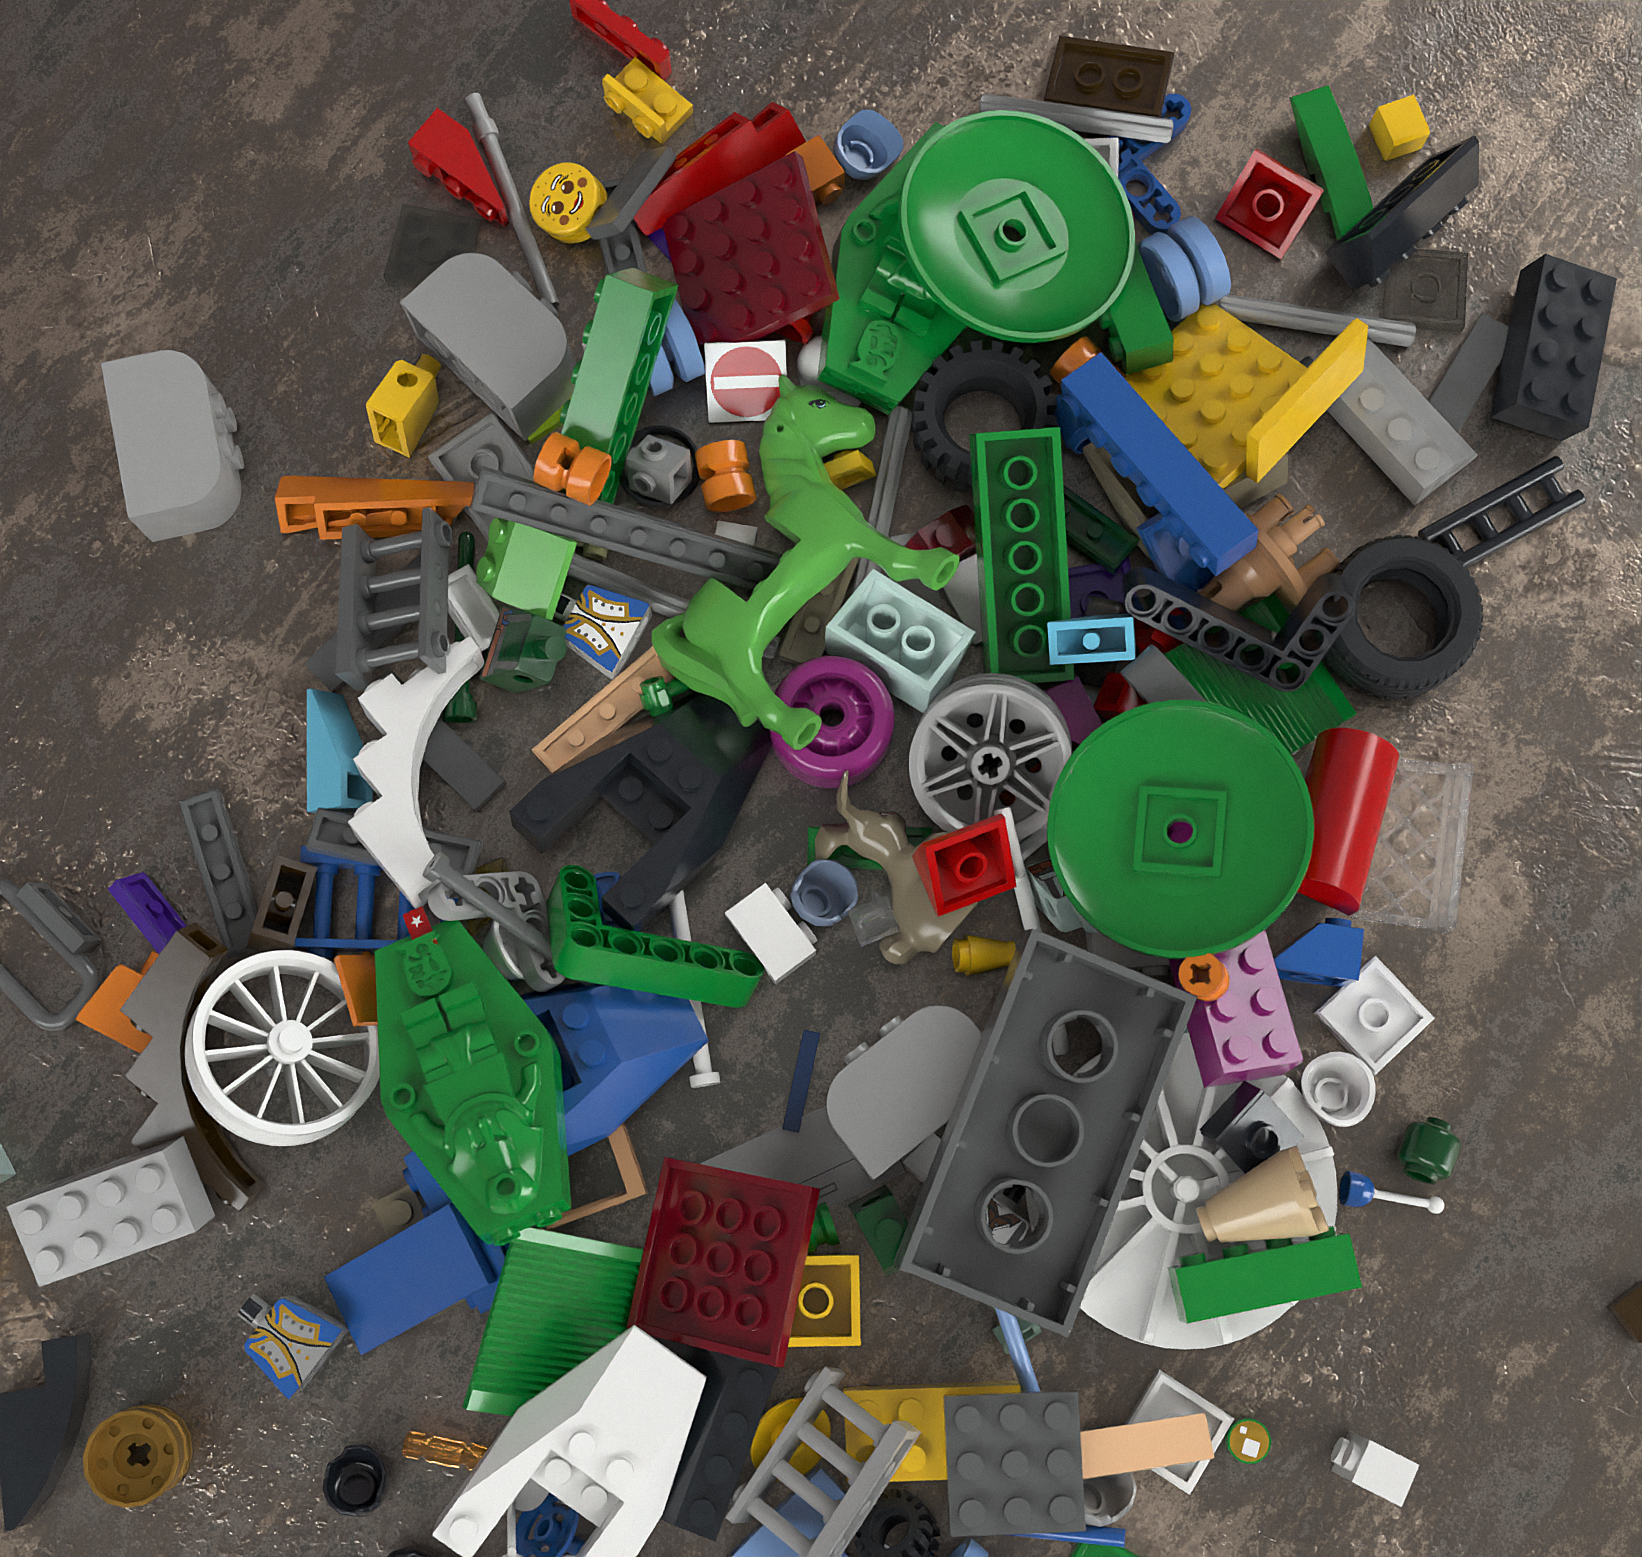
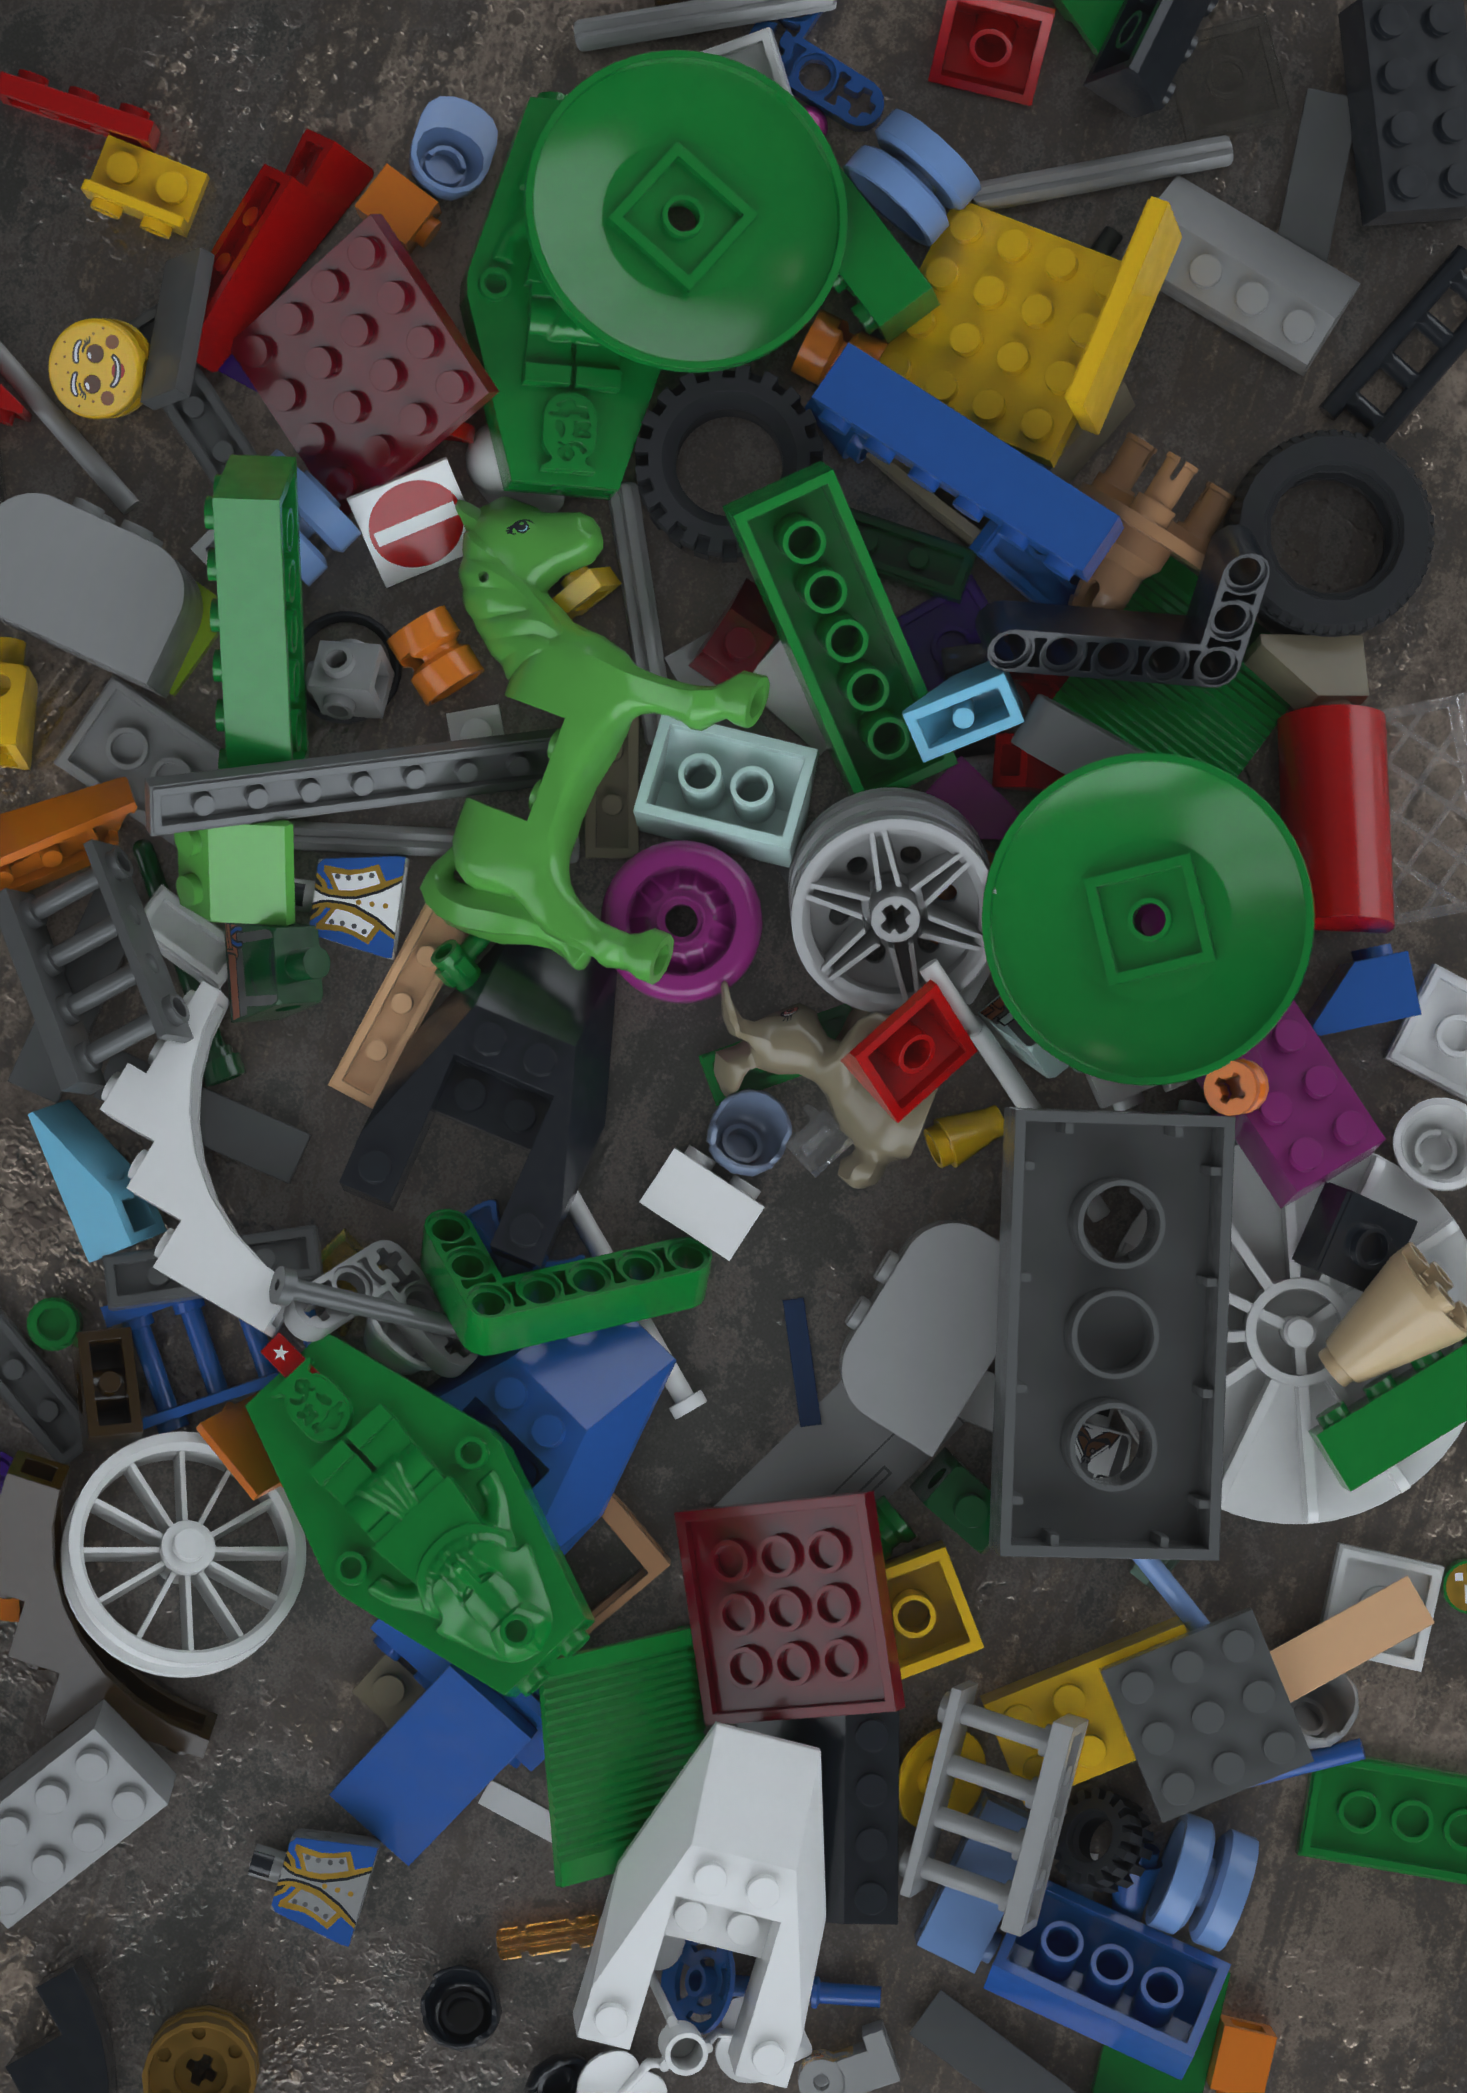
camera: 20 degrees left, 10 degrees up
orange wheel [533,432,611,506] -> none
none -> green tile [27,1297,83,1351]
none -> white sticker [478,1780,552,1843]
none -> dark tan slope [1244,634,1370,710]

